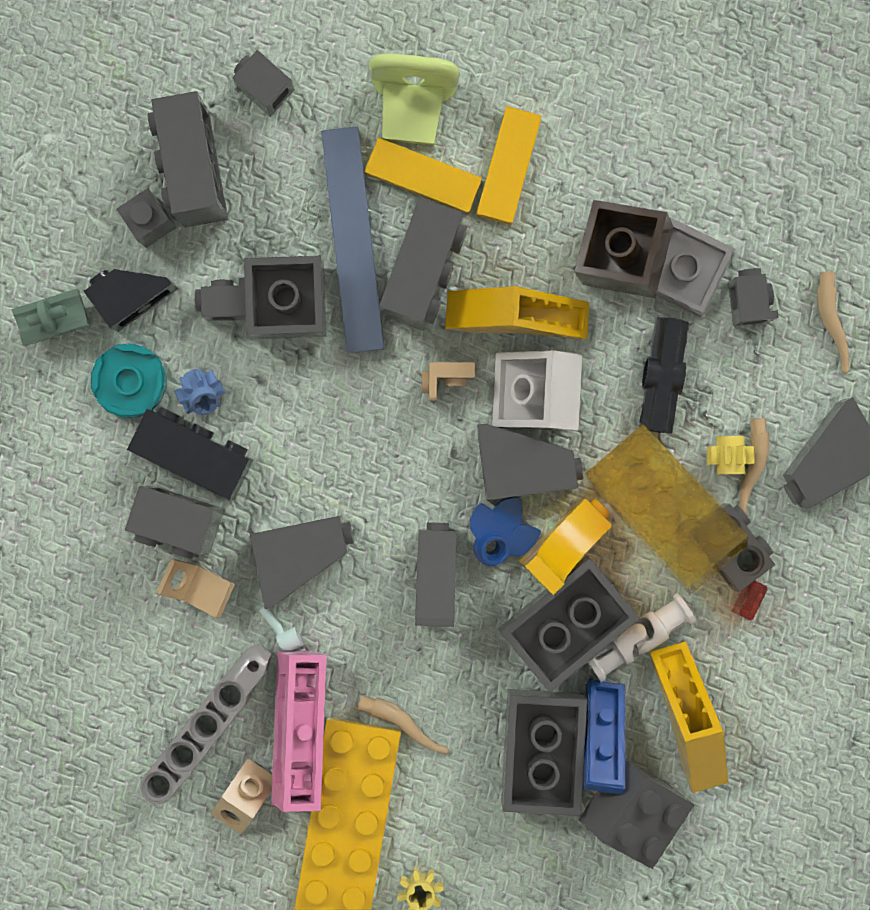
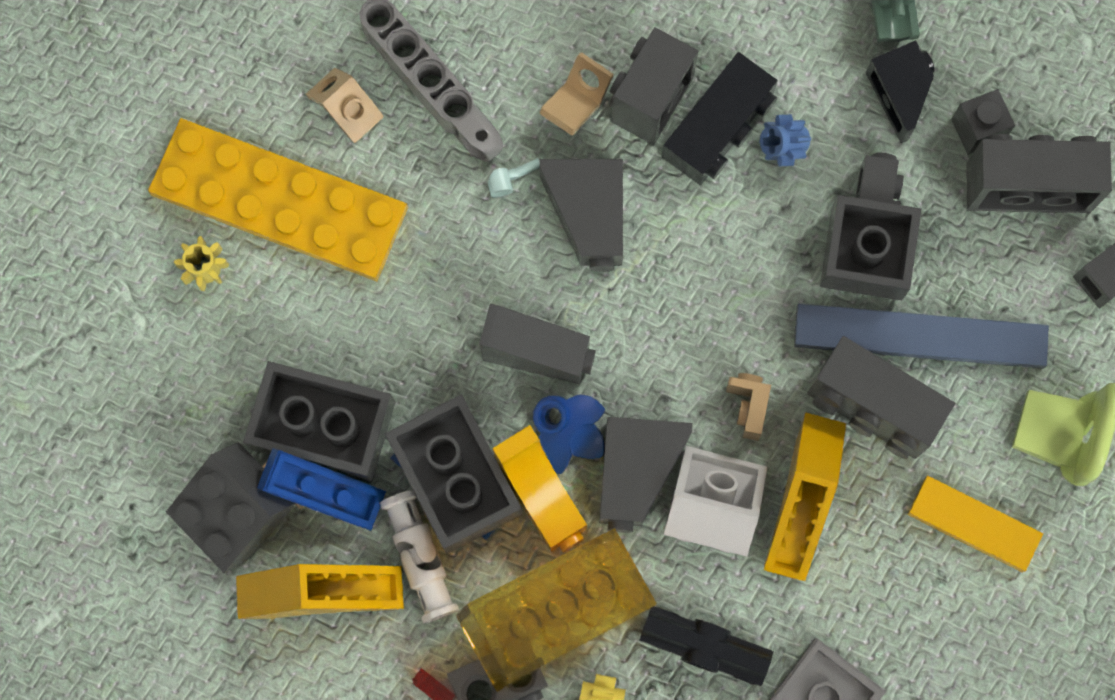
camera: 105 degrees right, 10 degrees down
teal tile [91,344,167,418] -> none
bright pink brick [271,651,327,812] -> none
tan animal [357,695,449,754] -> none
yellow tile [364,137,482,215] -> none
dark brown brick [574,200,674,298] -> none

